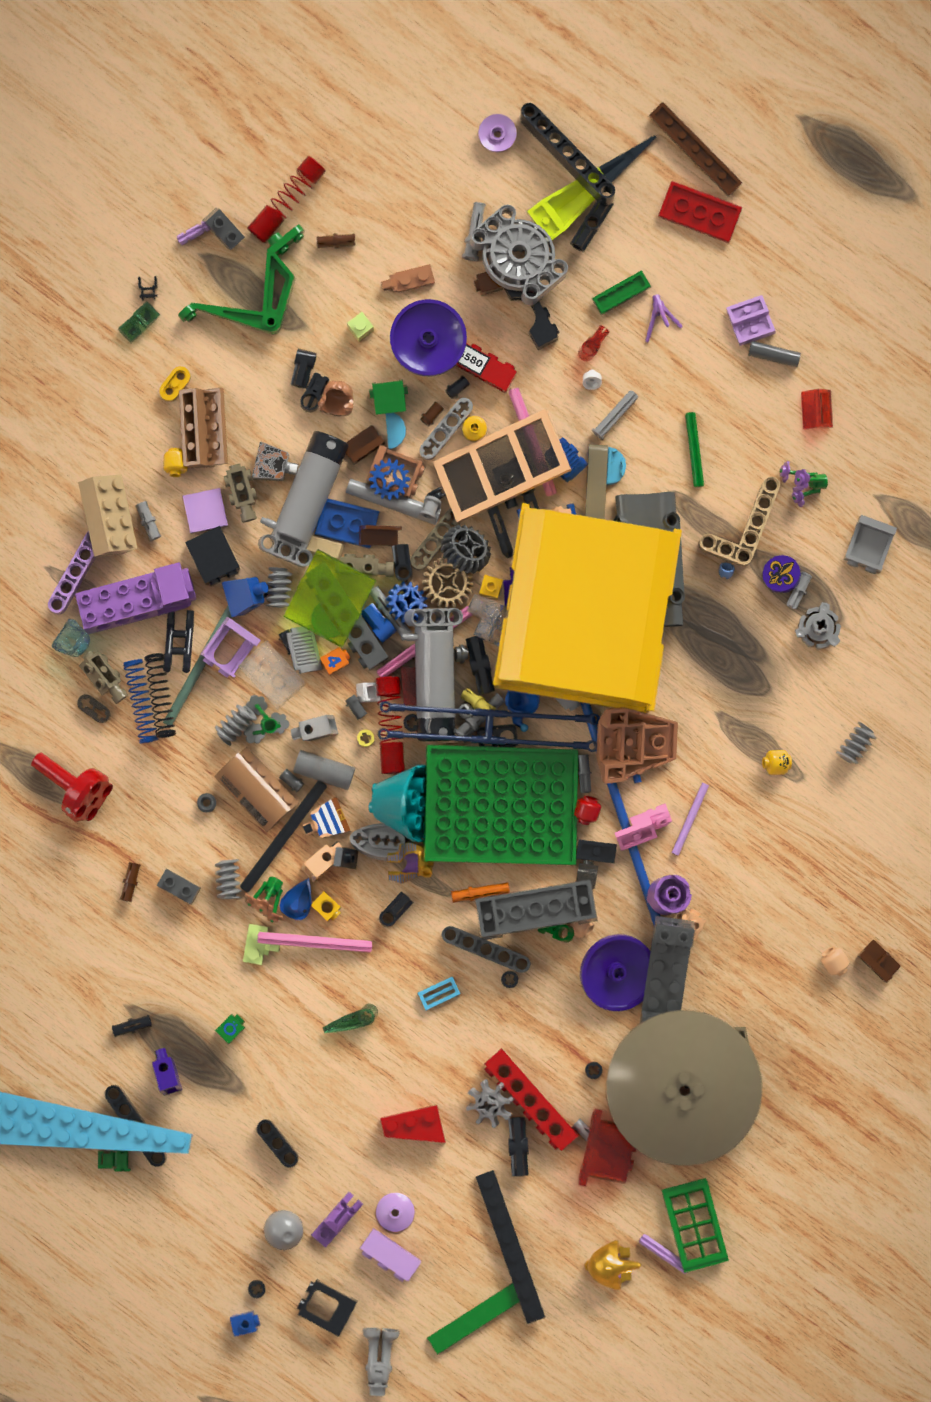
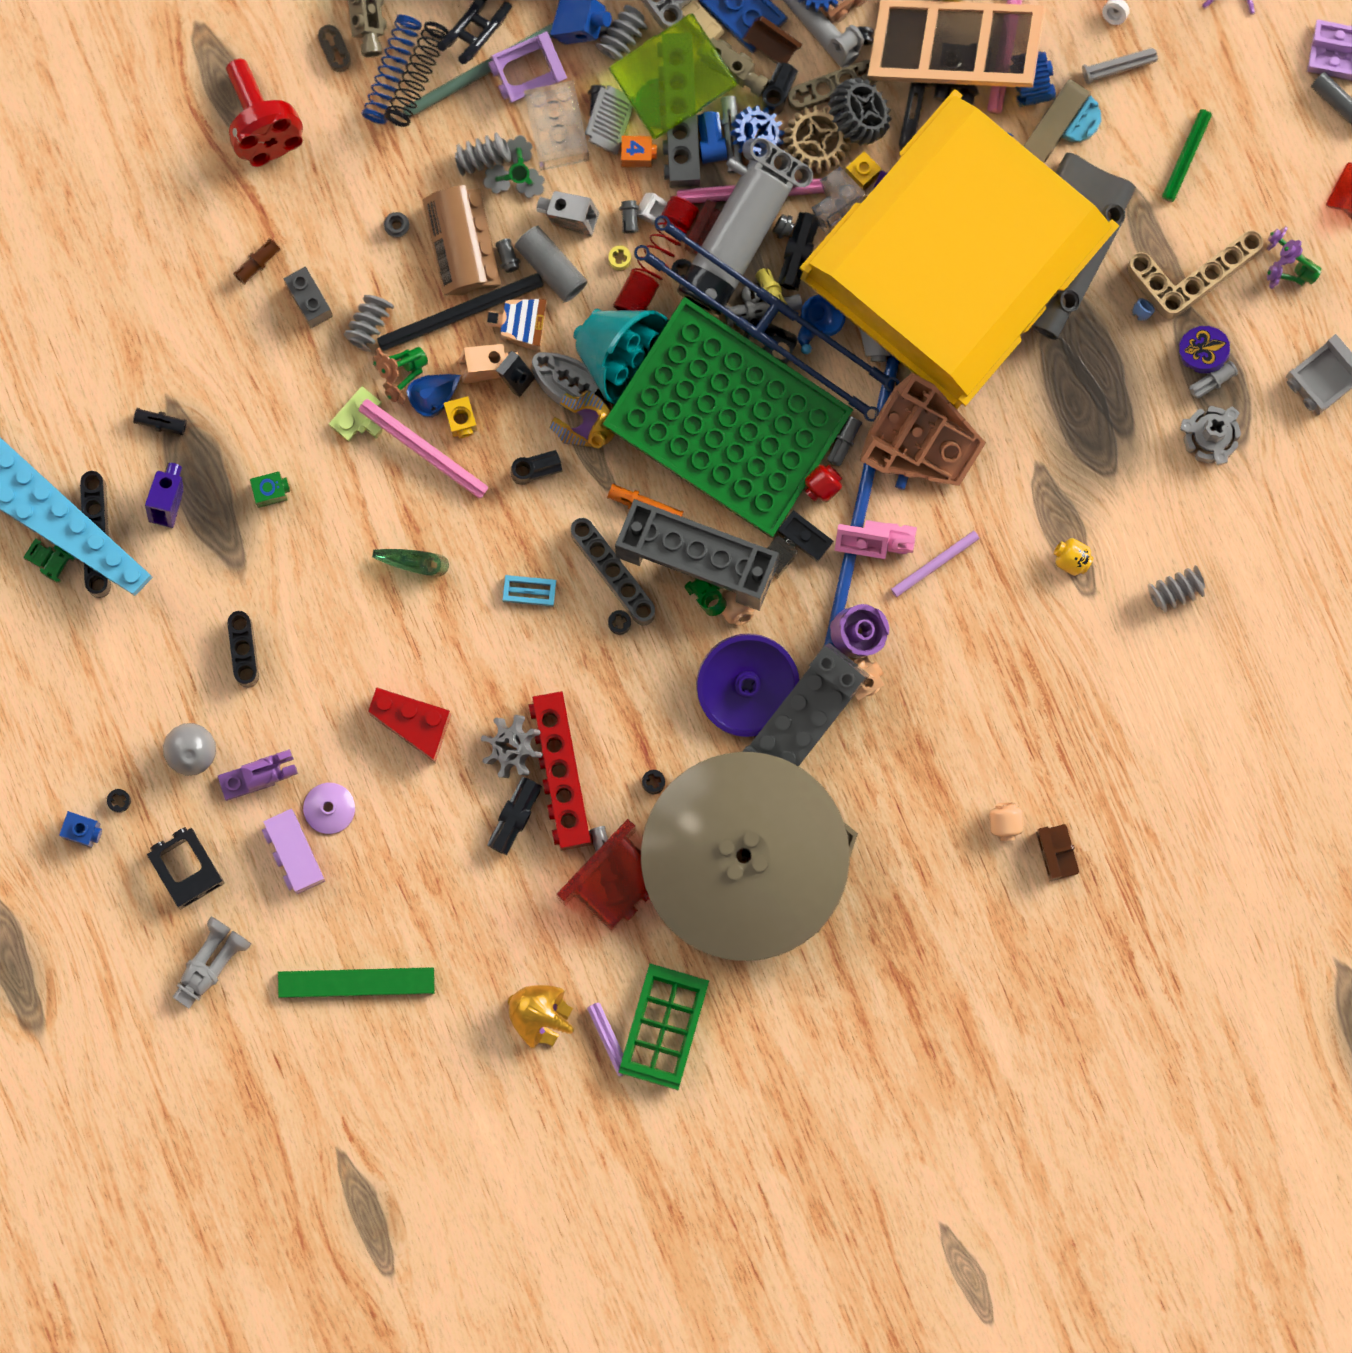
camera: 30 degrees right, 5 degrees down
black plate [475,1170,546,1324] -> none

